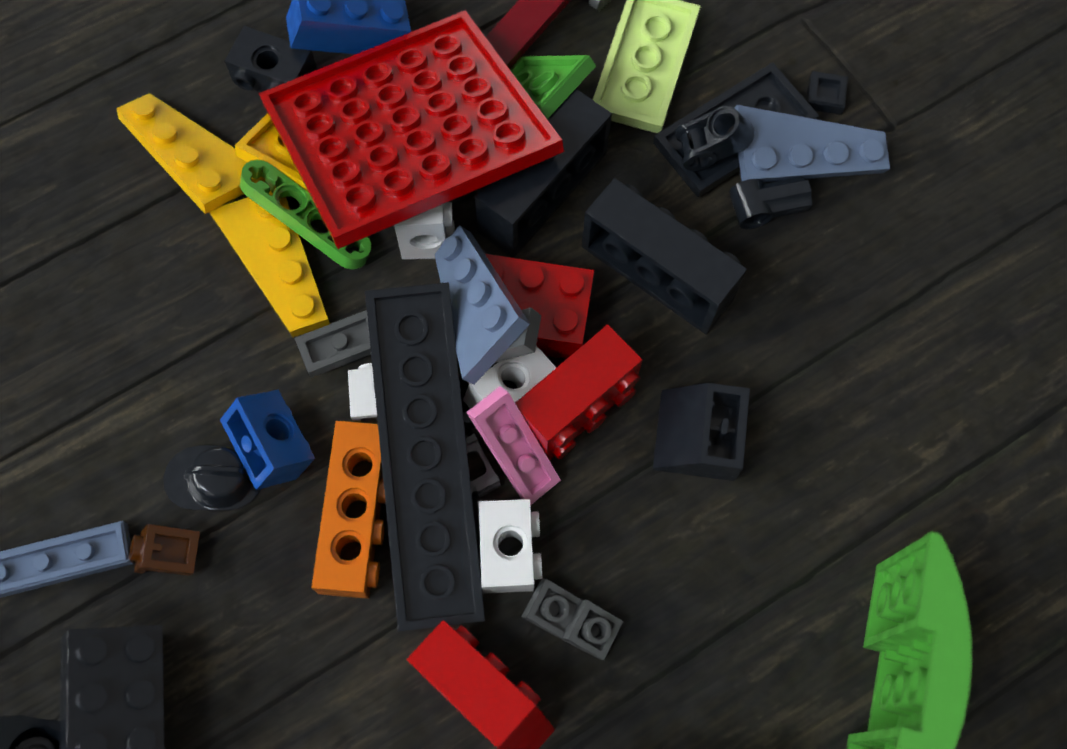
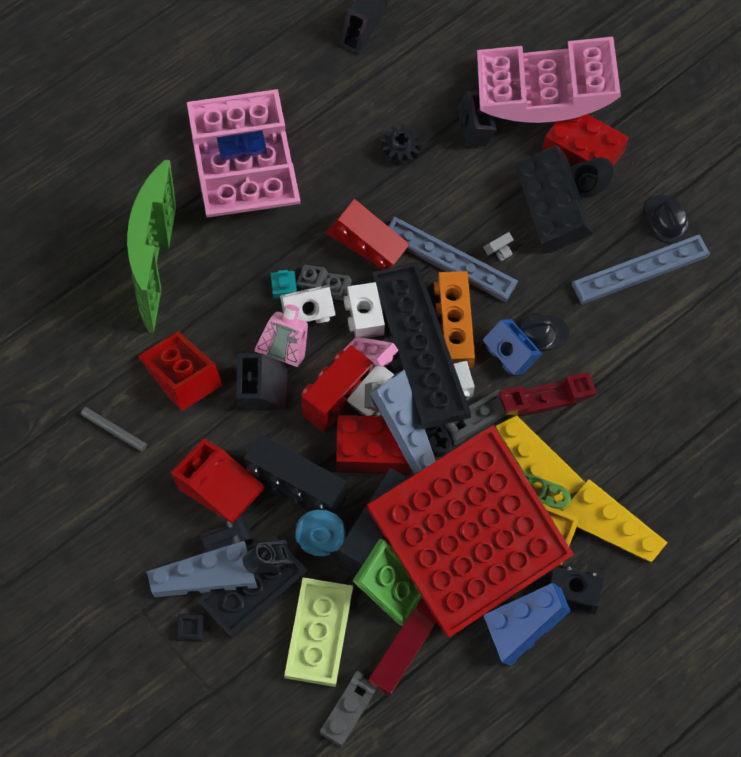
camera: 170 degrees right, 5 degrees down
reddish brown bracket [129,524,200,576] -> none
none -> dark grey bar [81,407,147,452]
none -> red slope [138,331,223,411]
none -> red slope [171,438,265,523]
none -> bright pink torso [255,304,308,367]
none -> teal tile [271,270,297,298]
none -> white brick [280,285,335,323]
none -> dark azure tile [295,510,346,556]
none -> sand blue tile [388,217,518,302]
none -> light grey tile [483,232,513,261]
none -> dark red slope [498,372,597,415]

